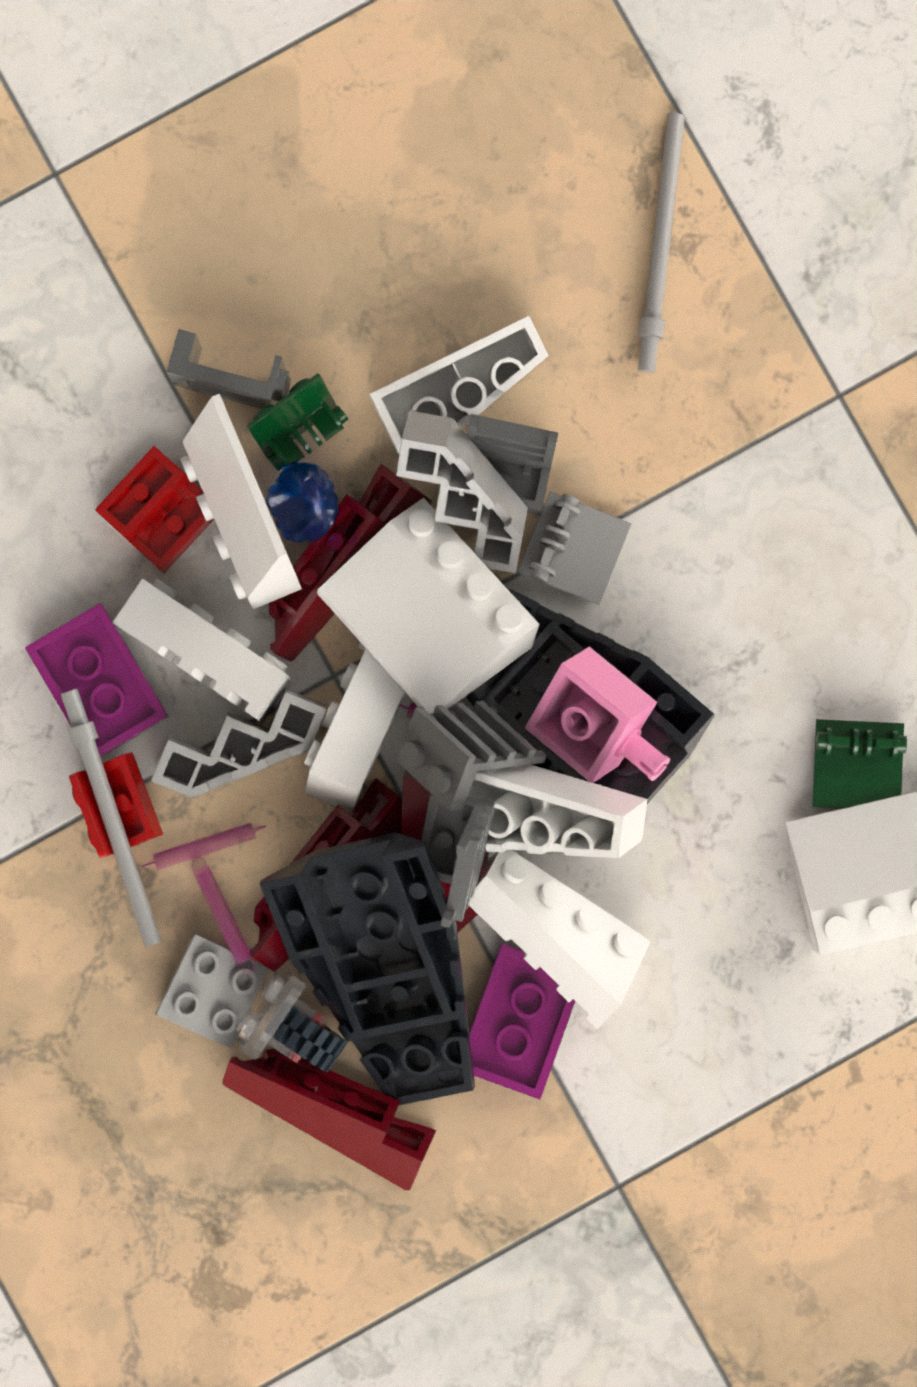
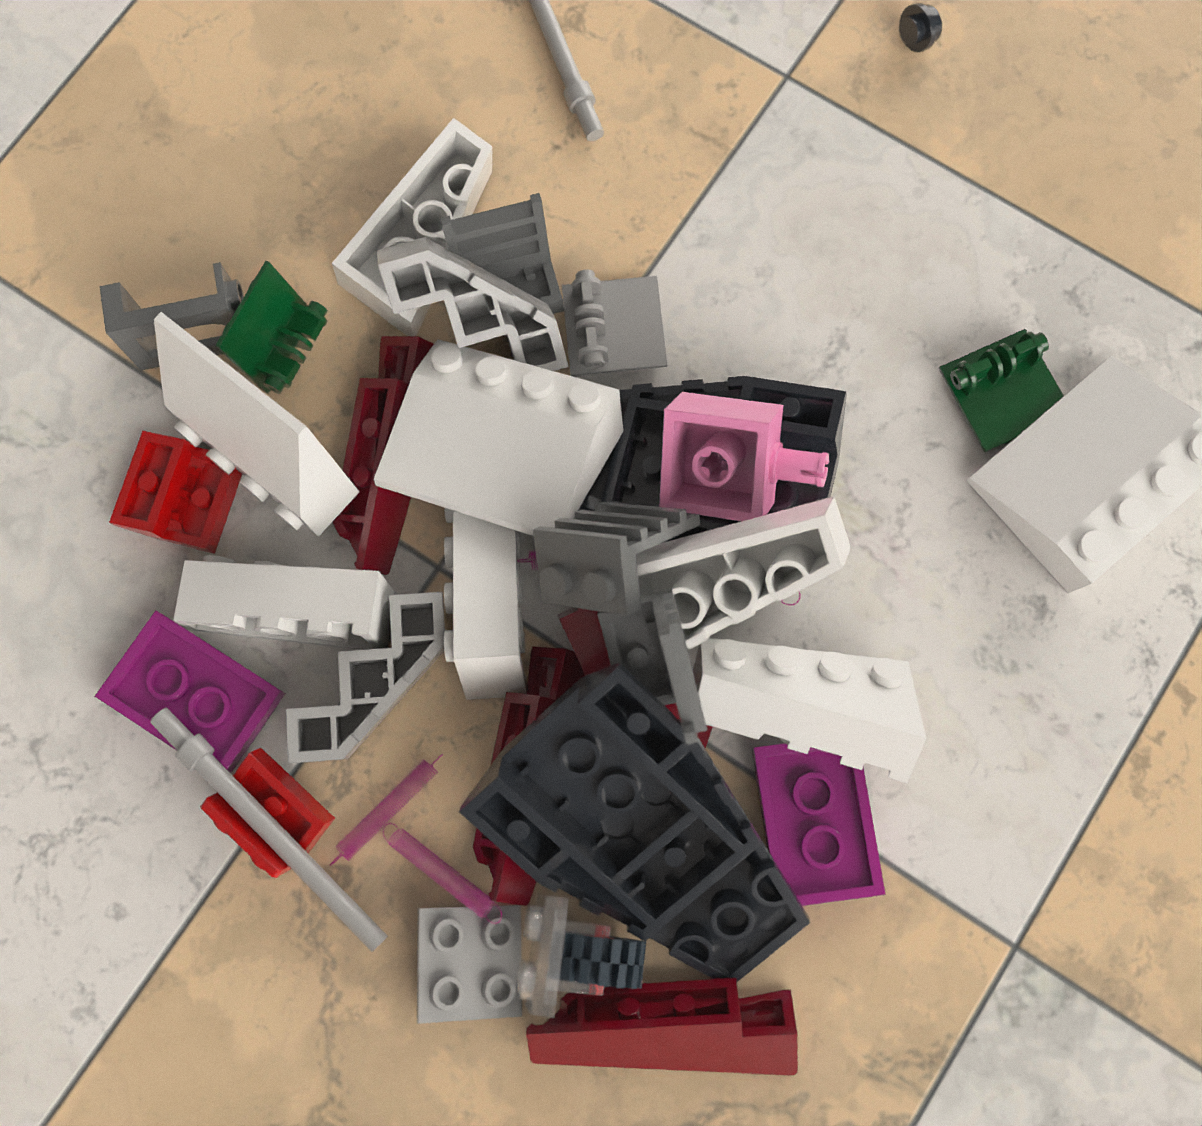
camera: 20 degrees left, 10 degrees down
clear blue hair [266,461,338,543] -> none

